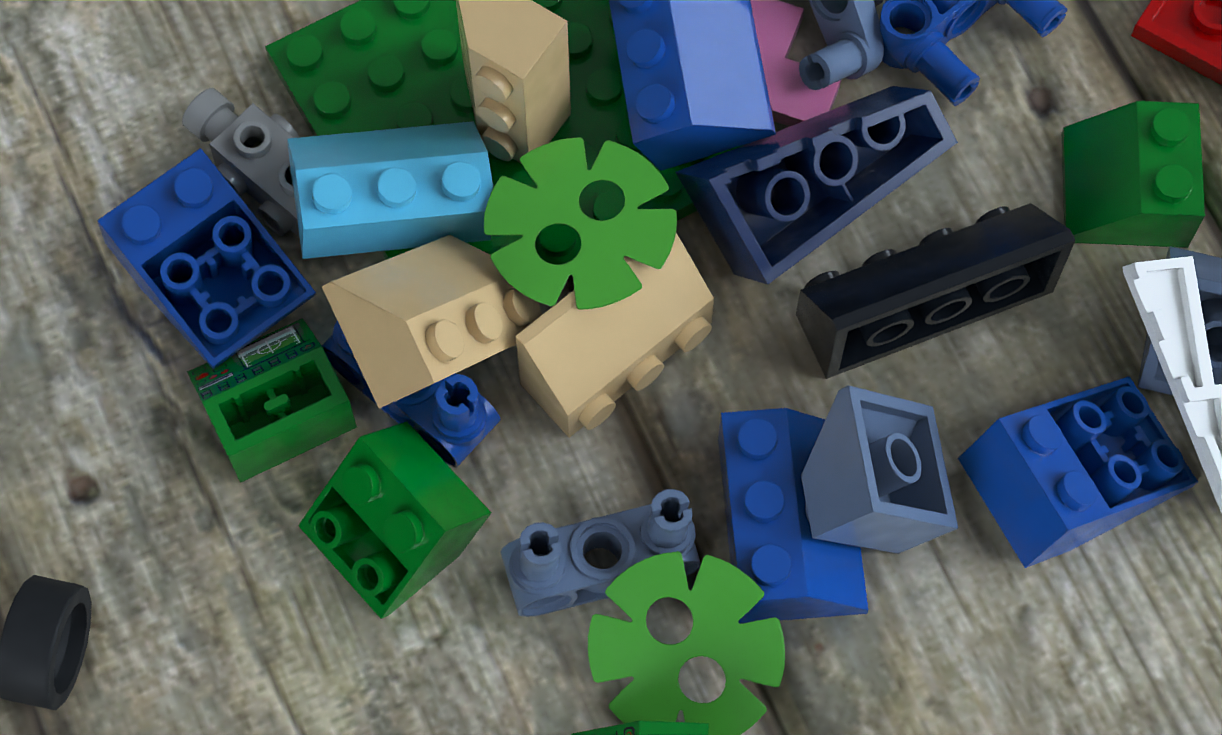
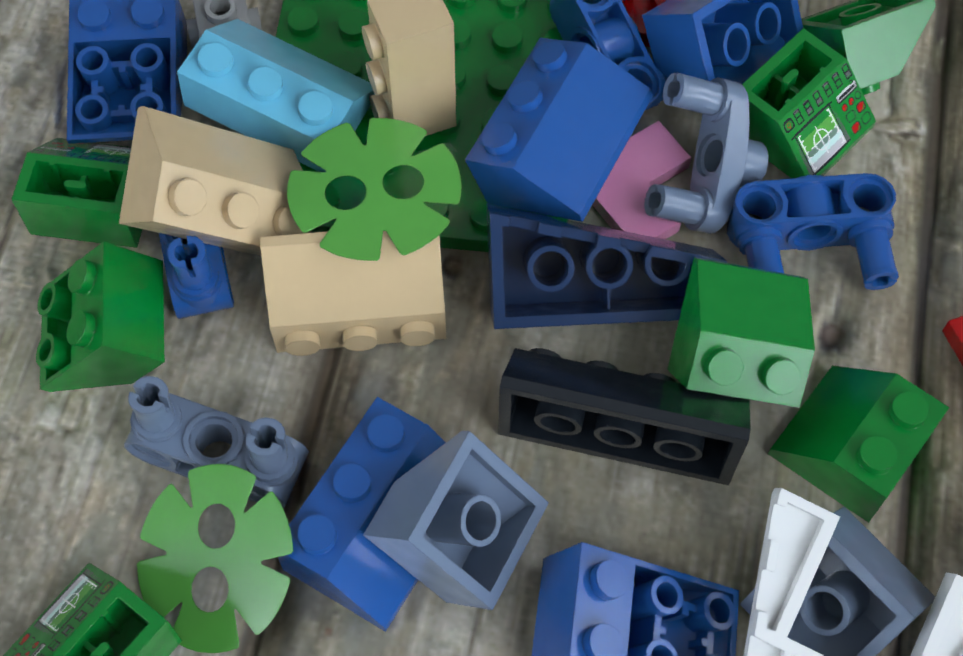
camera: 35 degrees right, 5 degrees down
none -> green slope [667,257,815,408]

